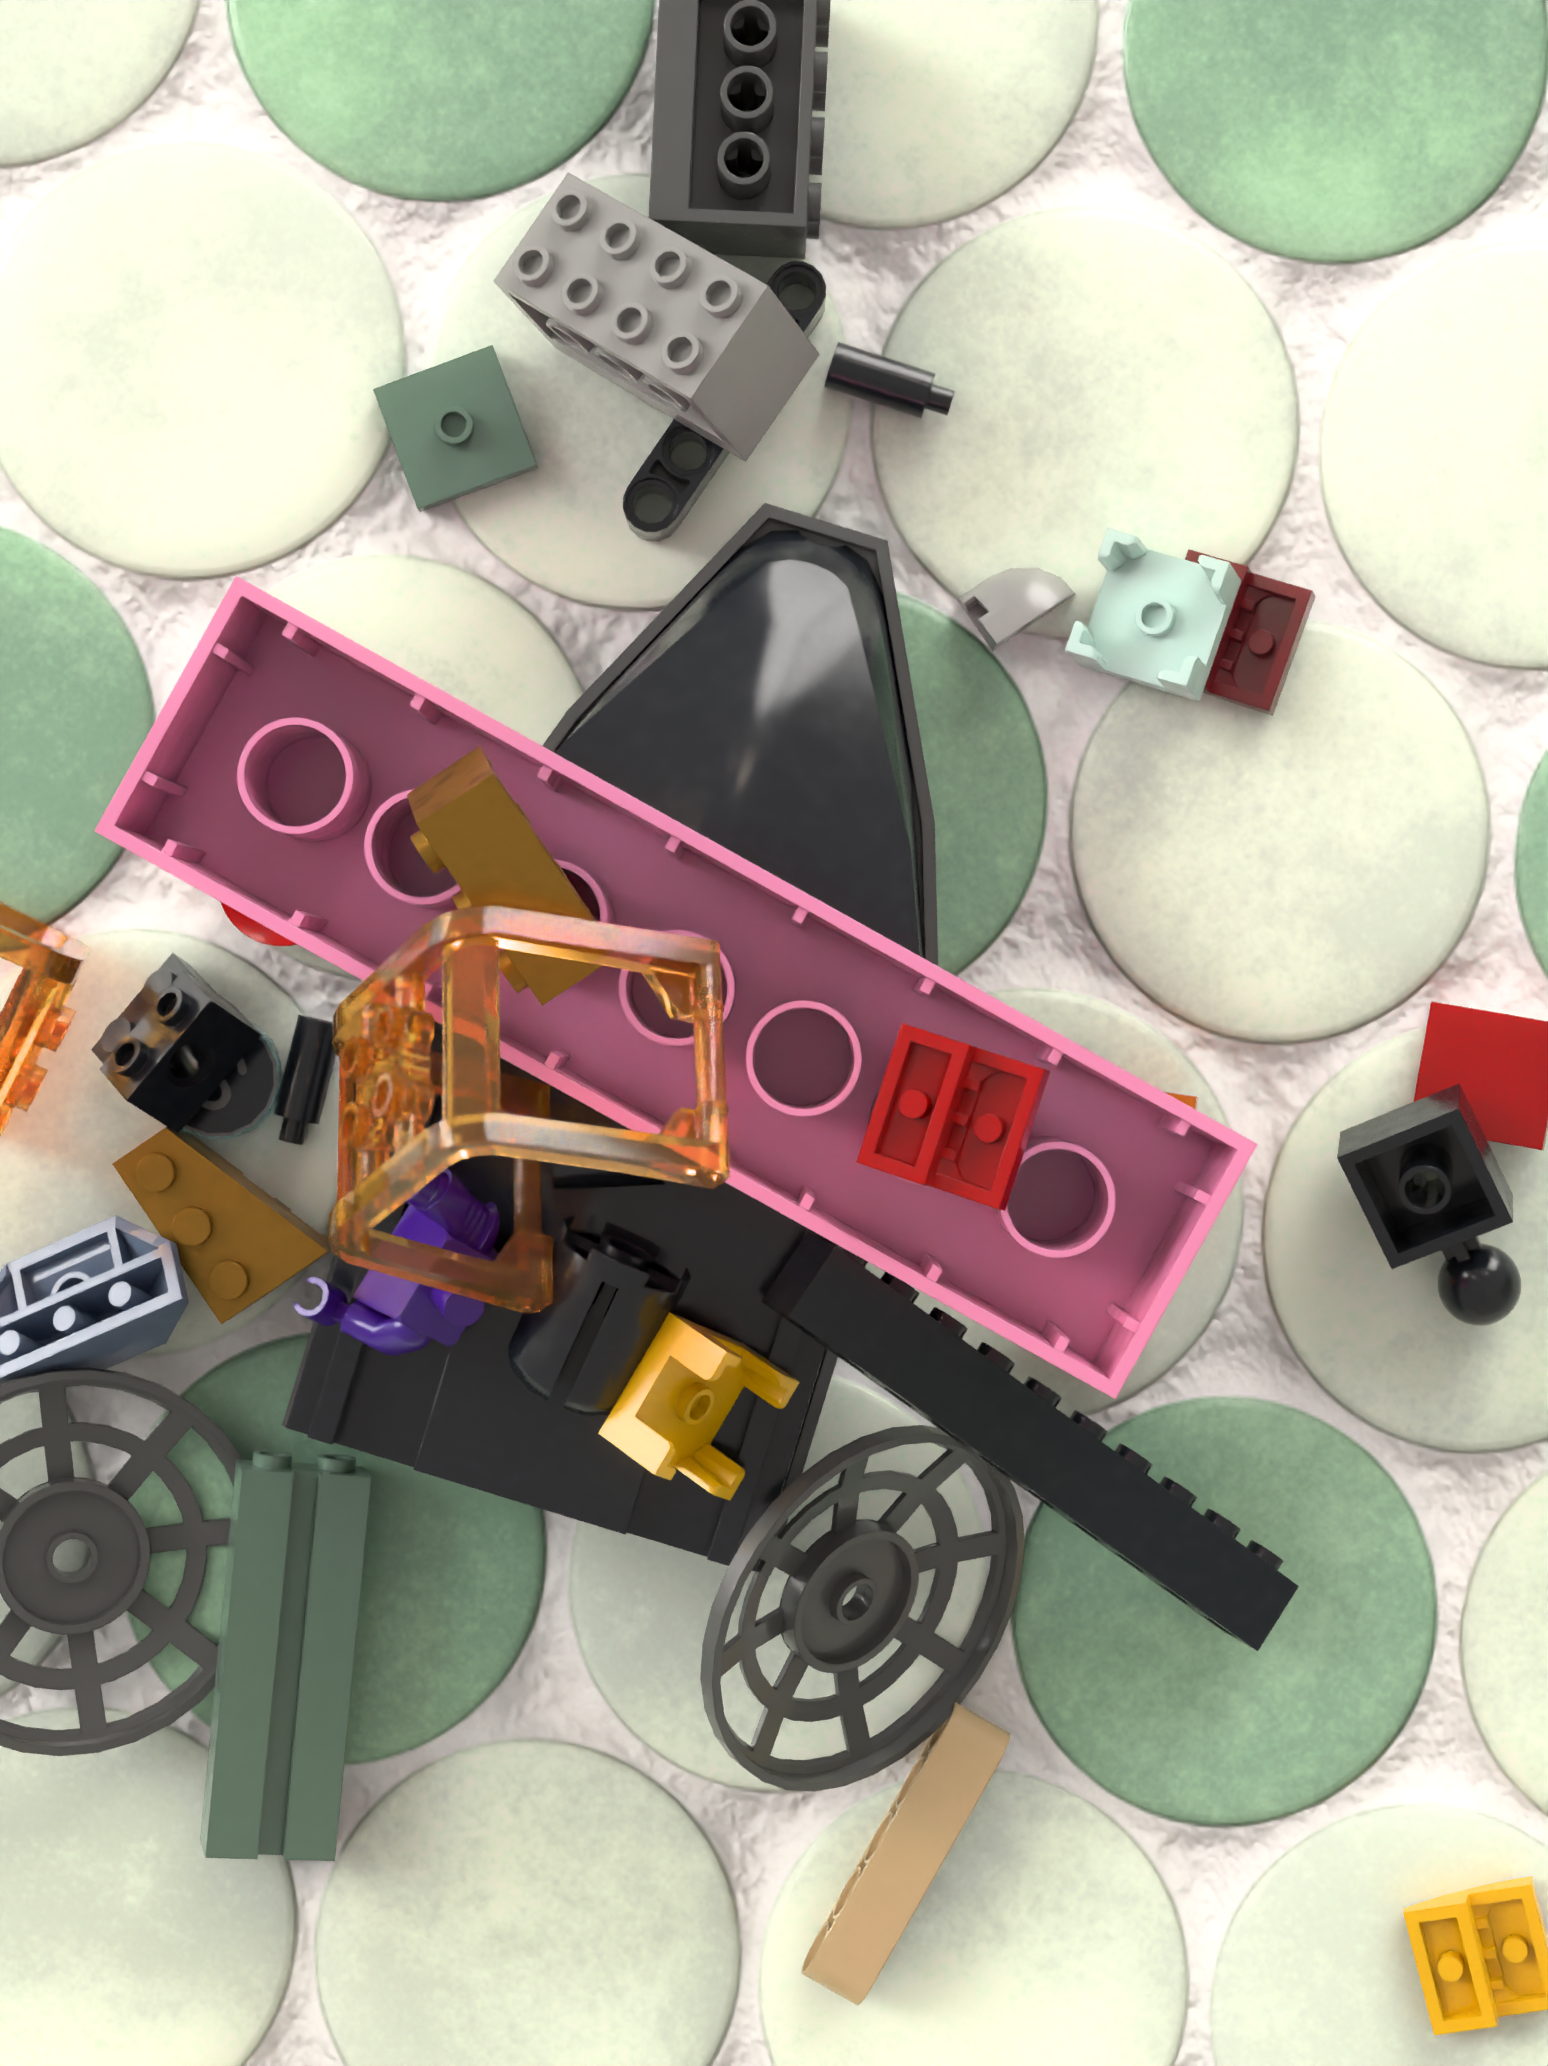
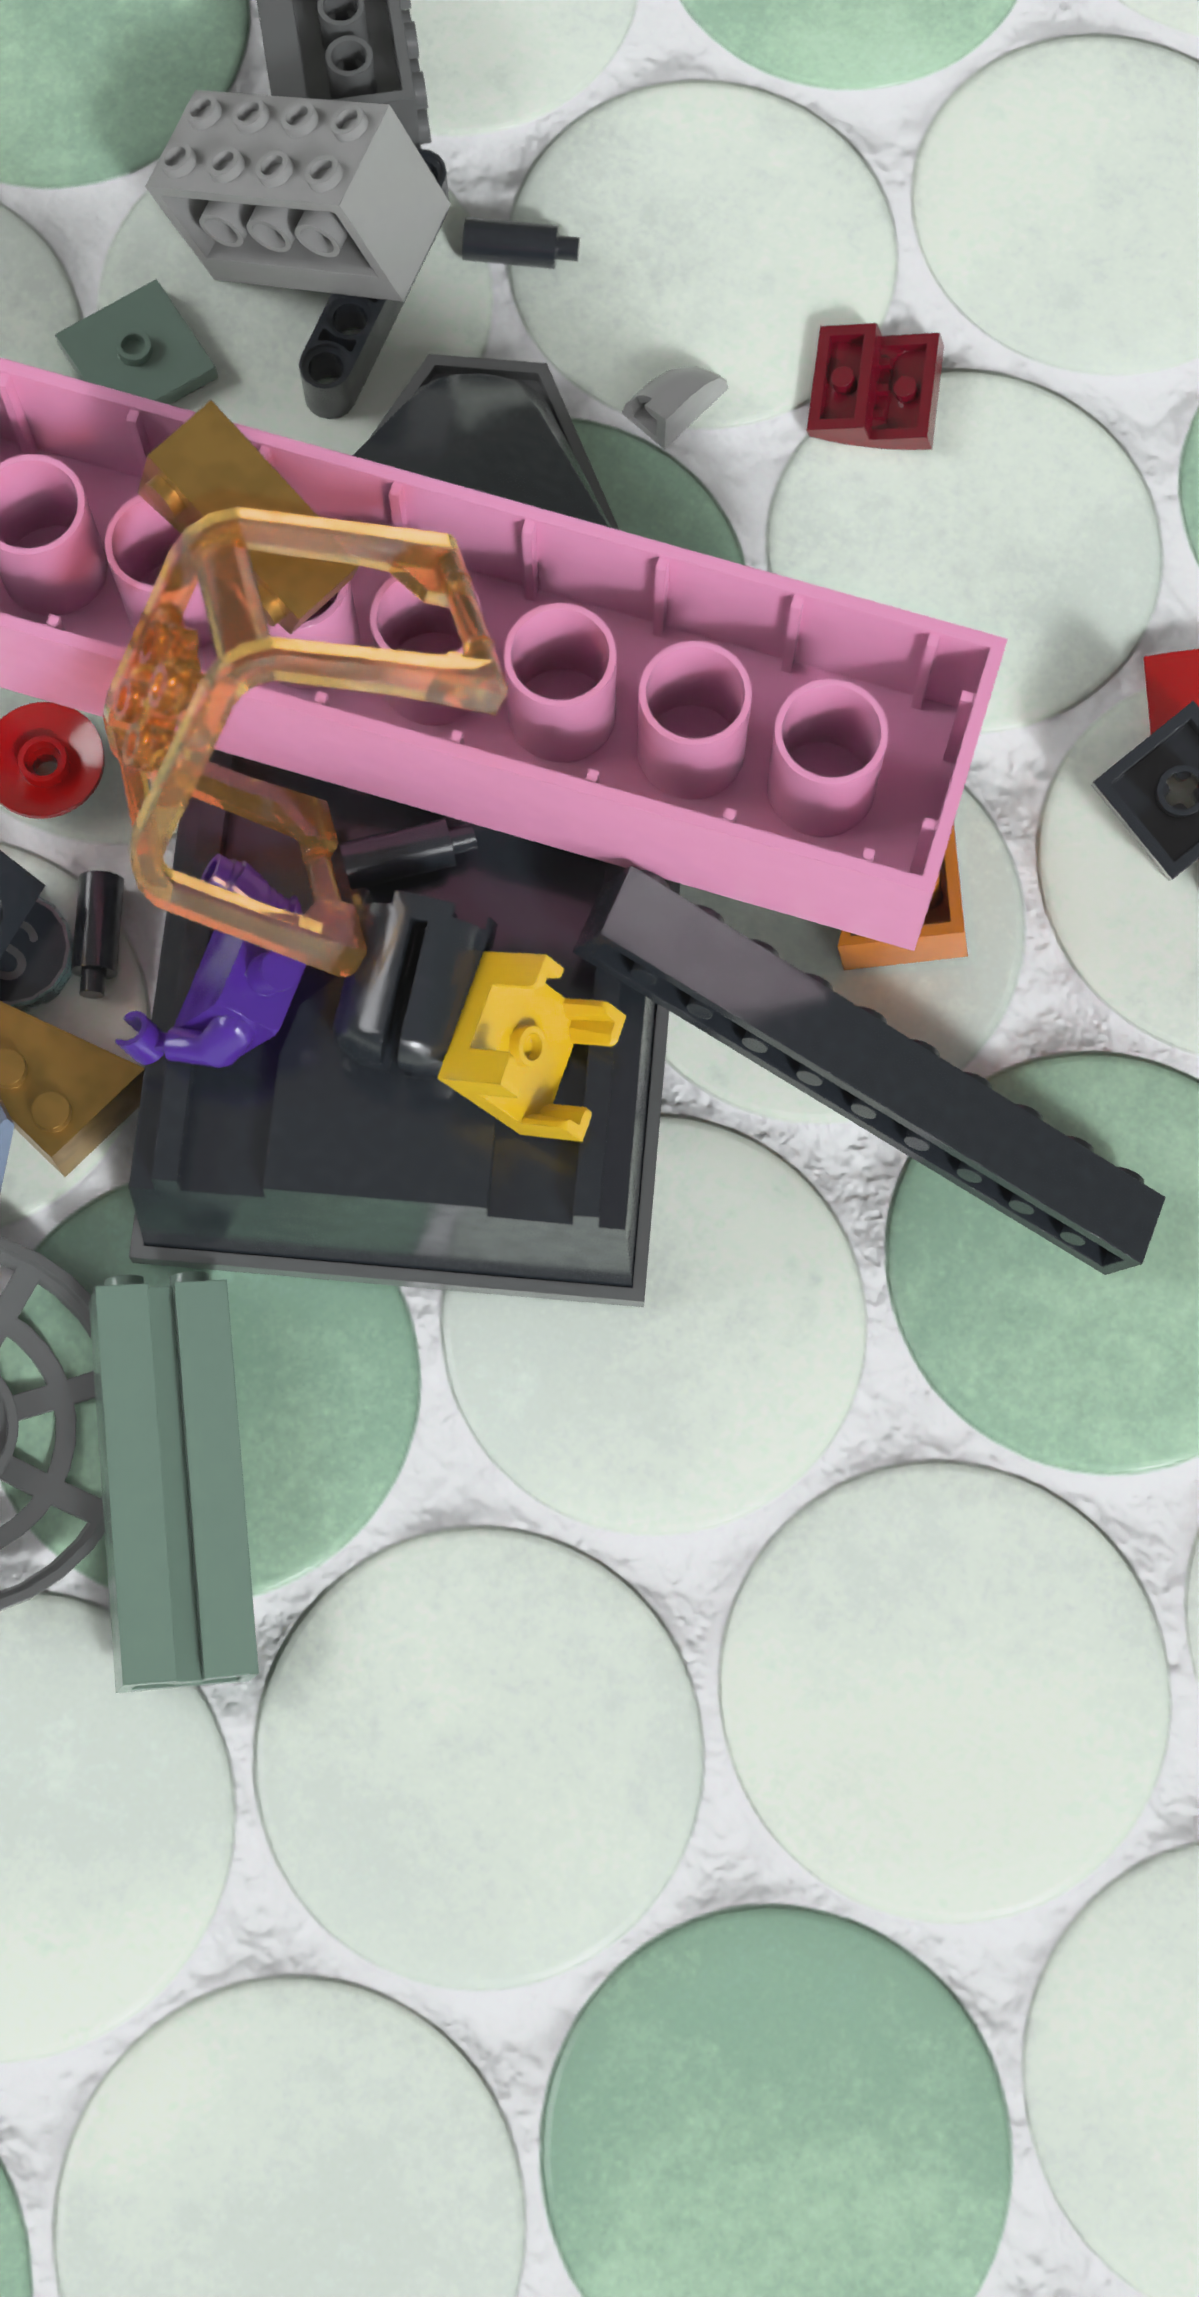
camera: 10 degrees left, 15 degrees down
dark grey dish [700,1425,1025,1792] -> none
tan beam [801,1702,1011,2006] -> none
red slope [856,1023,1050,1211] -> none
light aqua panel [1065,528,1241,702] -> none

